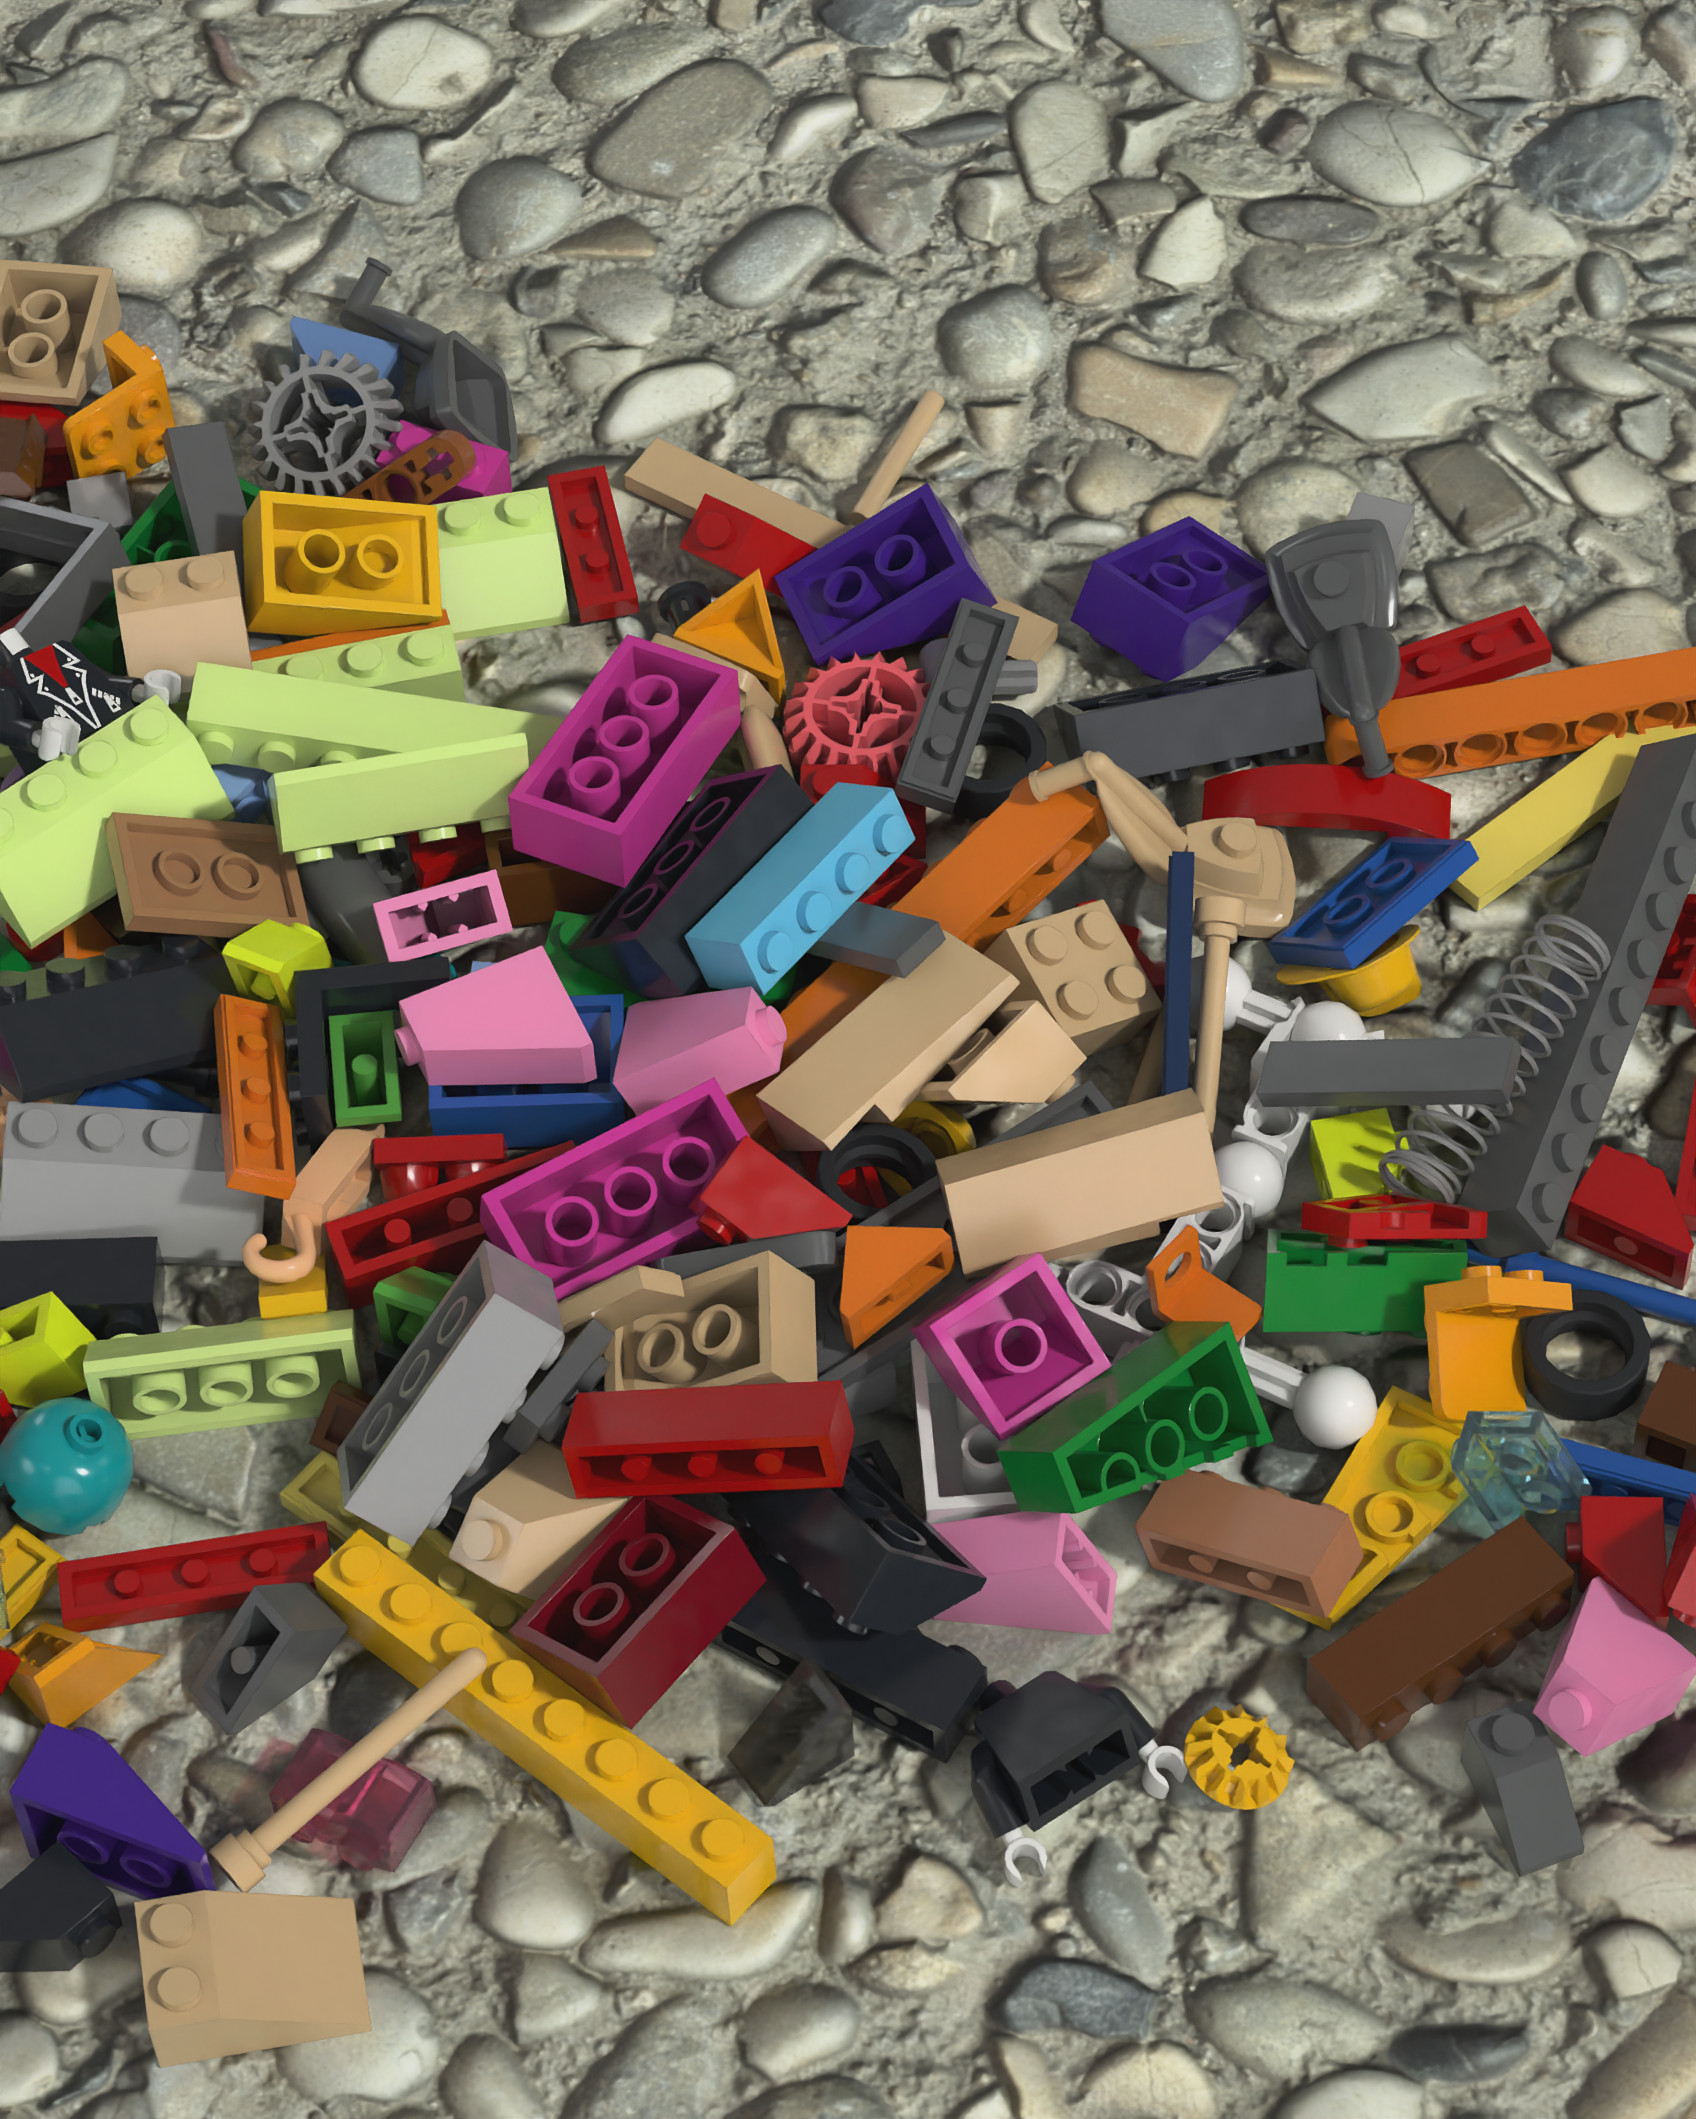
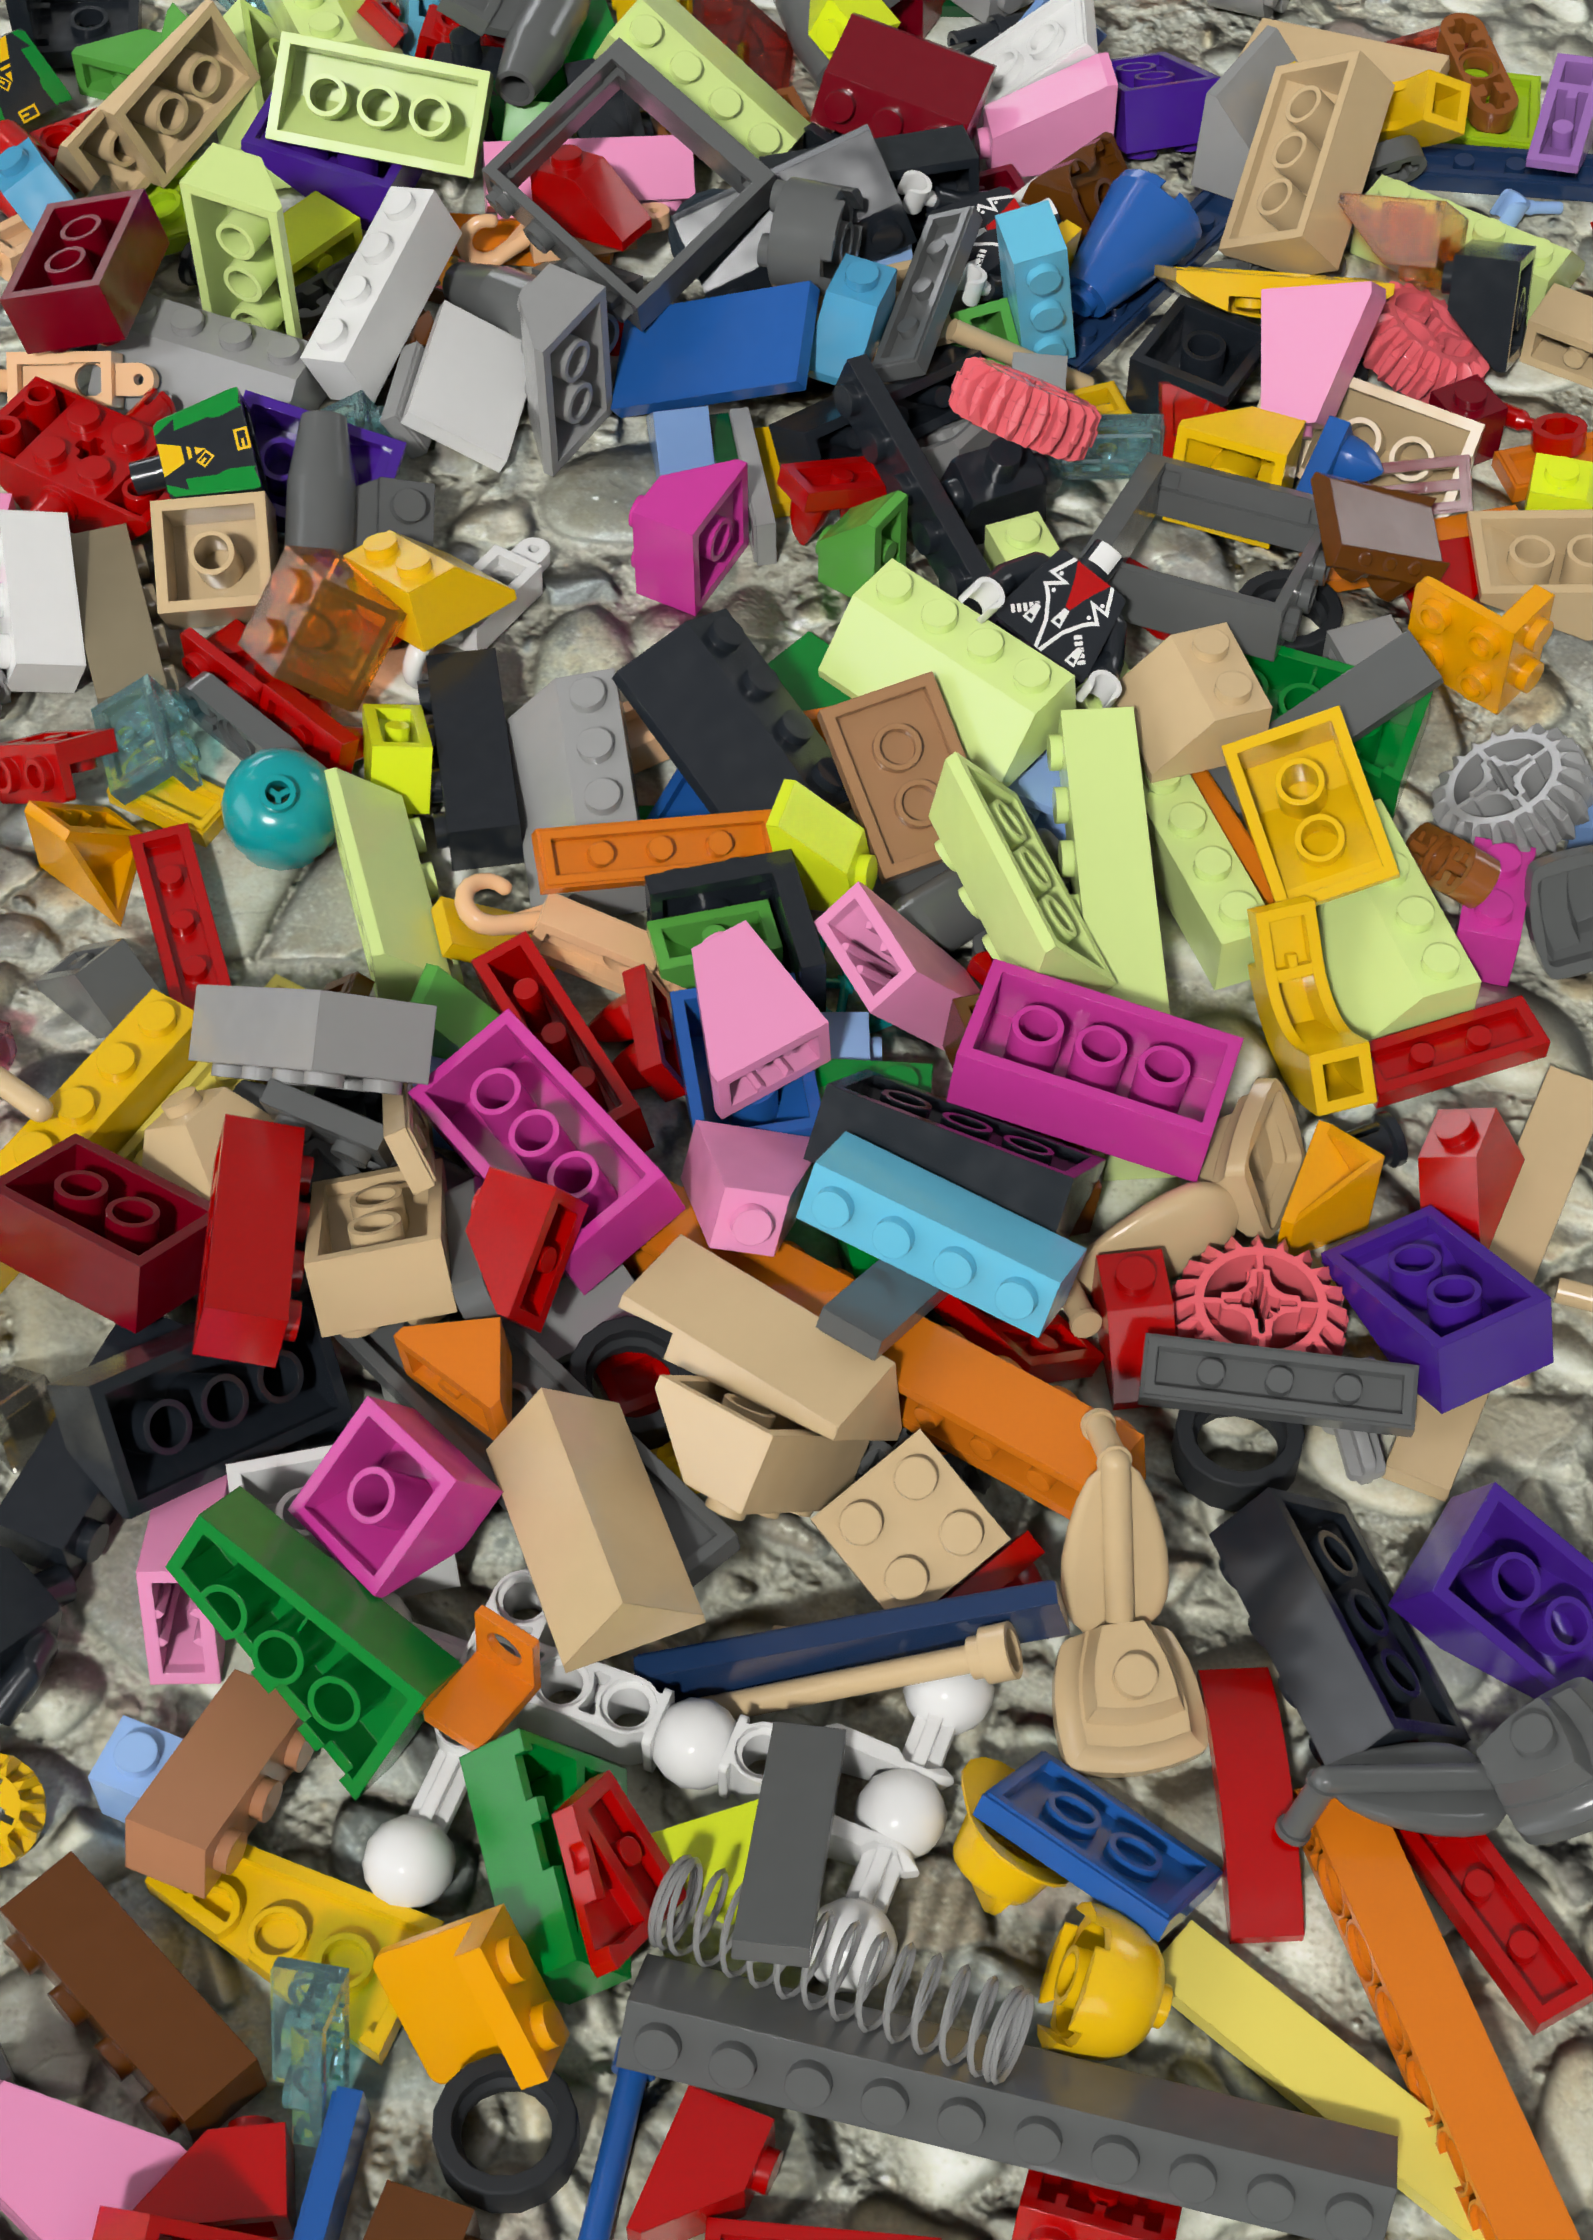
camera: 80 degrees right, 0 degrees up
none -> light blue brick [88,1715,183,1823]
none -> yellow cylinder [1037,1902,1173,2062]
none -> yellow arch [1247,895,1377,1116]

